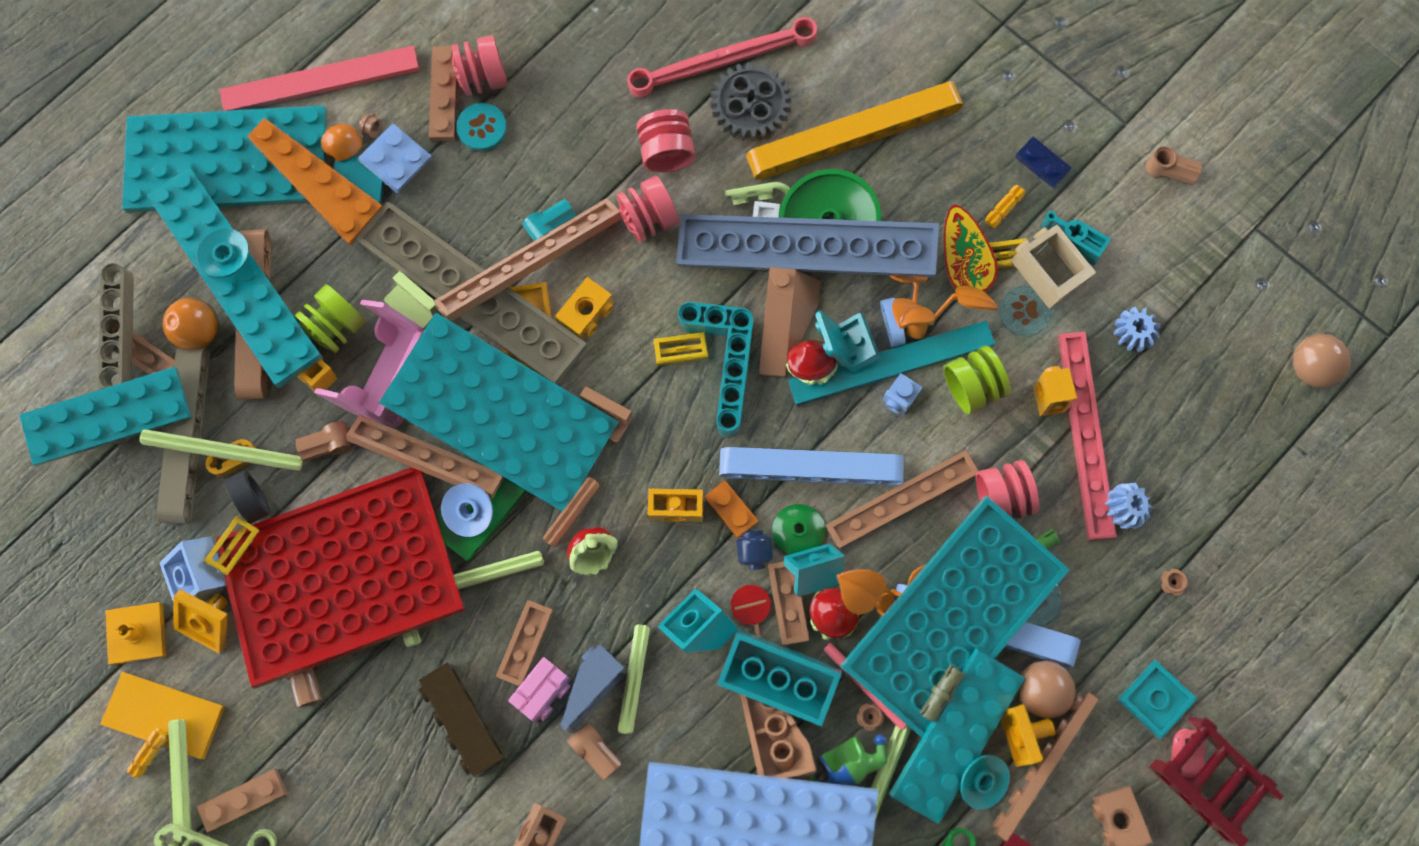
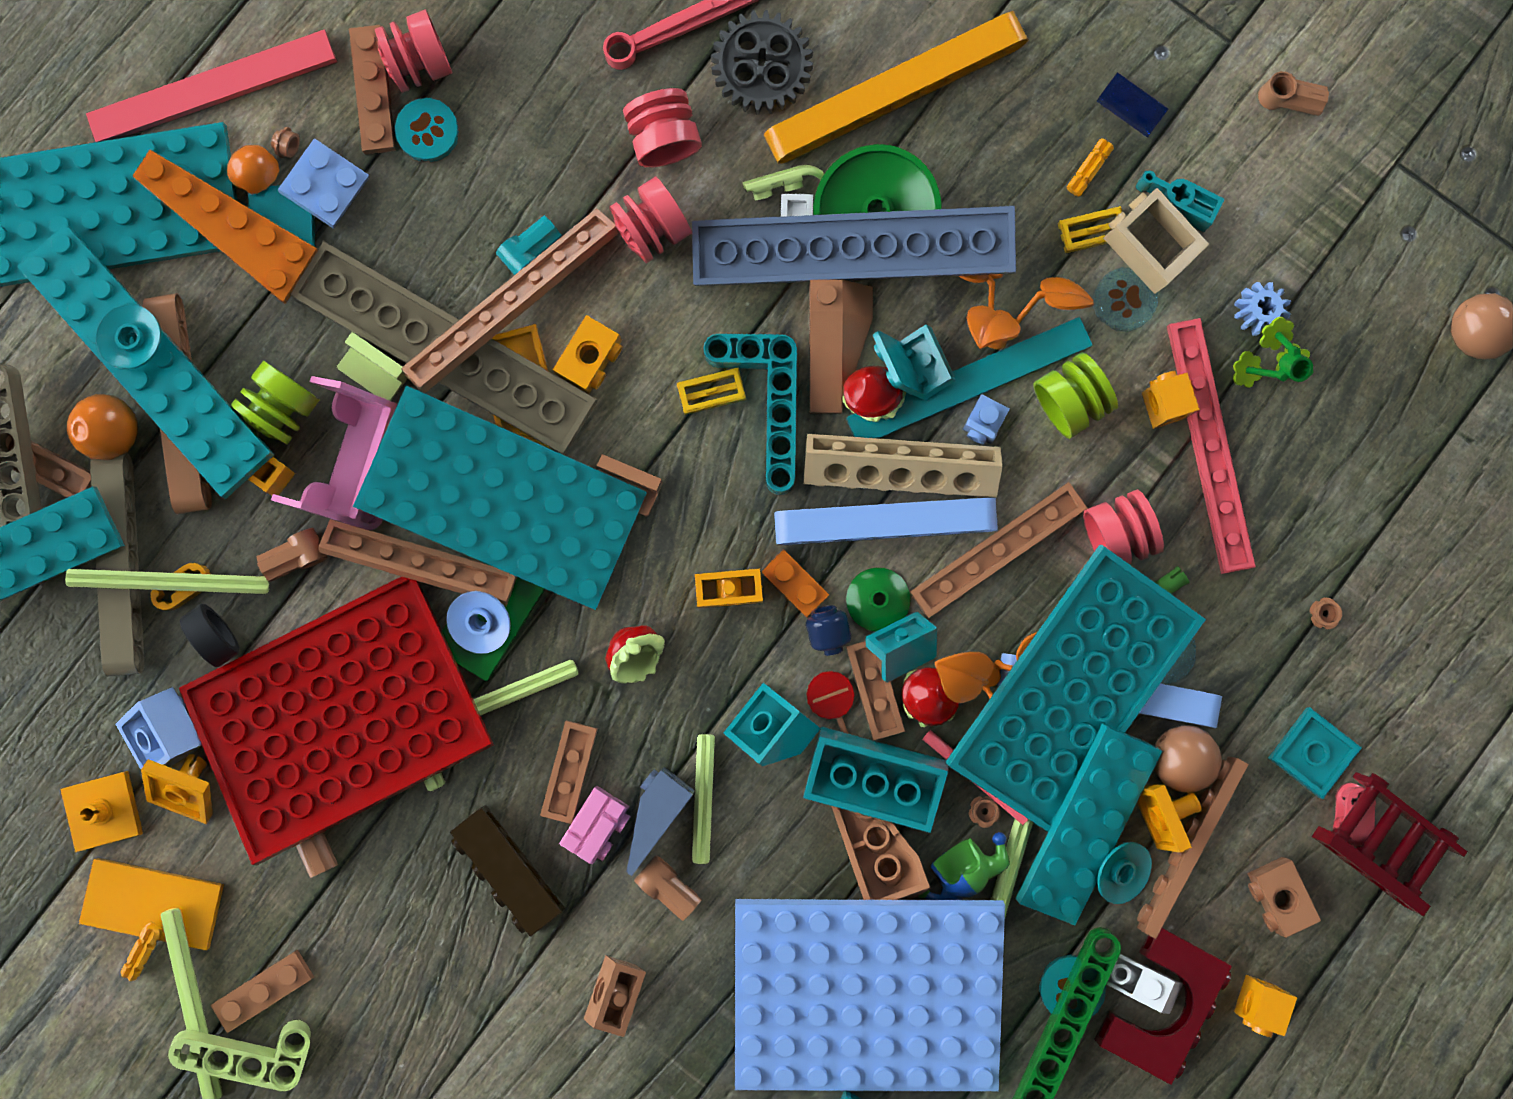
camera: 10 degrees left, 10 degrees up
yellow tile [204,515,260,576] -> none
nougat axle [543,477,599,547] -> none
light blue beam [880,298,905,347] -> none
olive pin [920,664,966,722] -> none
shield [943,204,998,292] -> none
light blue gear [1104,483,1153,529] -> none
none -> tan brick [804,434,1002,498]
none -> plant [1233,316,1314,388]

